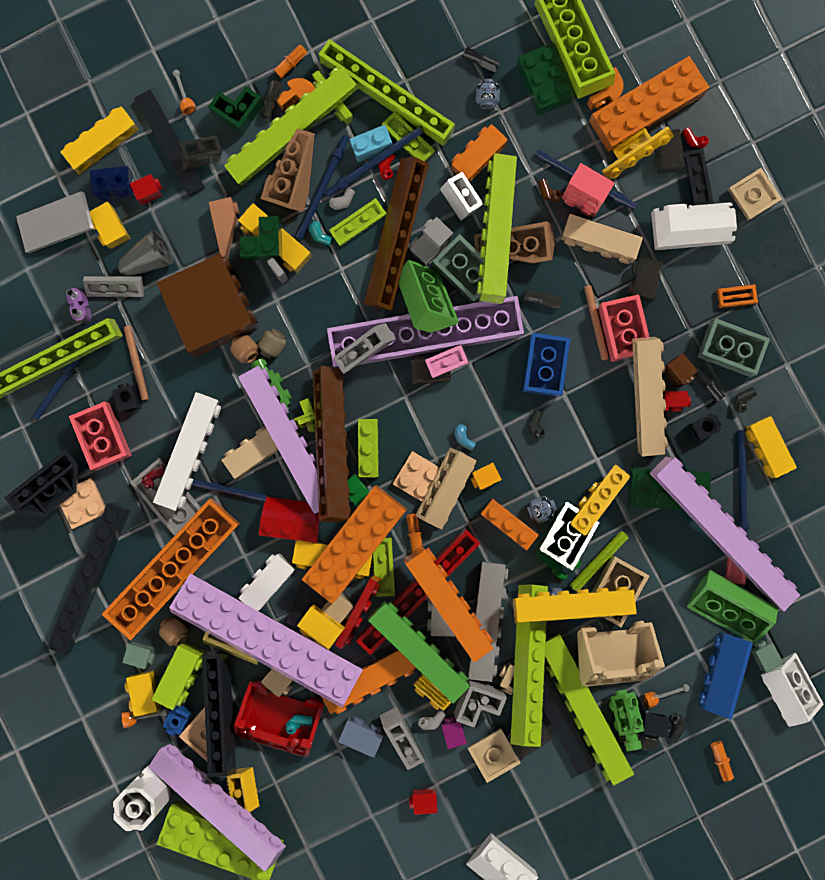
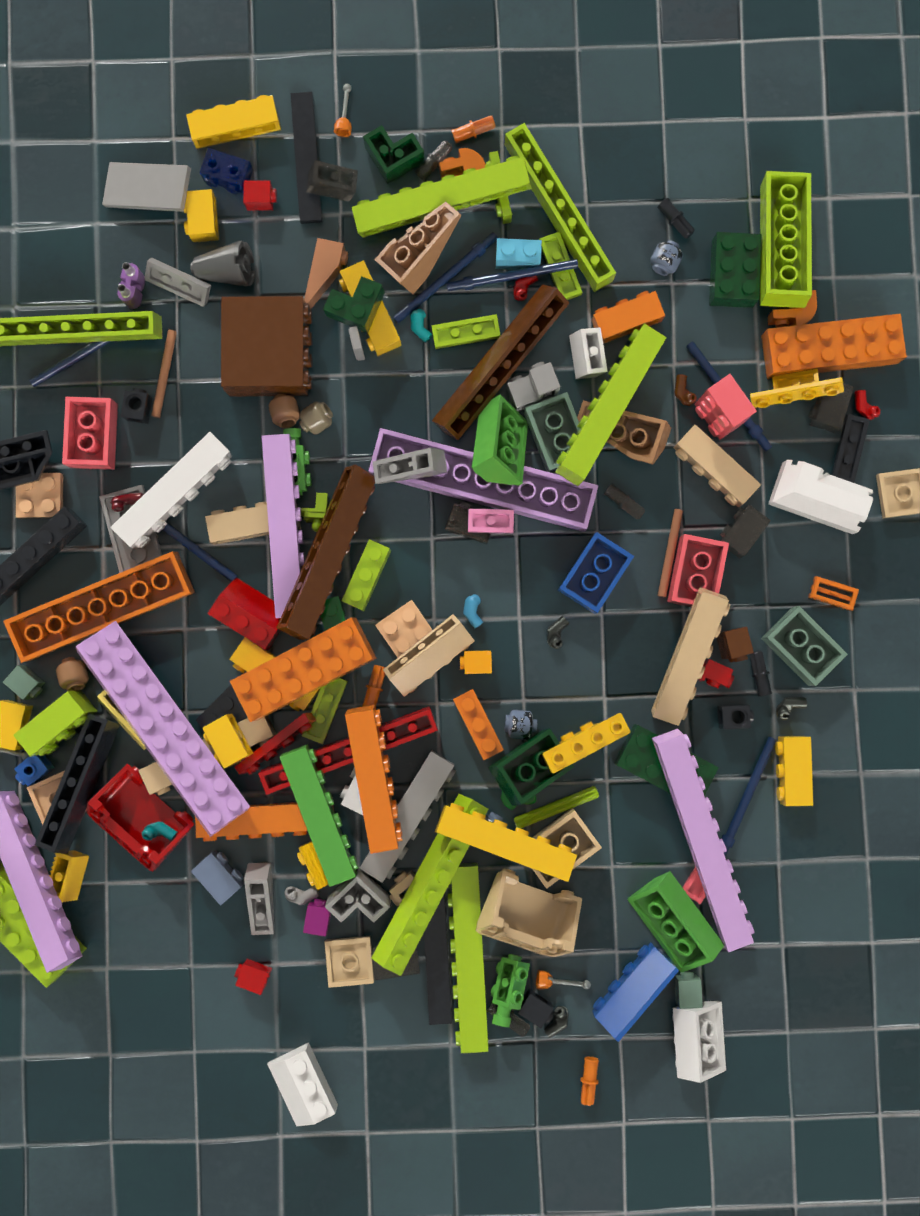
camera: 20 degrees right, 0 degrees up
white brick [239,554,296,611] -> none
light grey arm [329,188,355,210] -> none

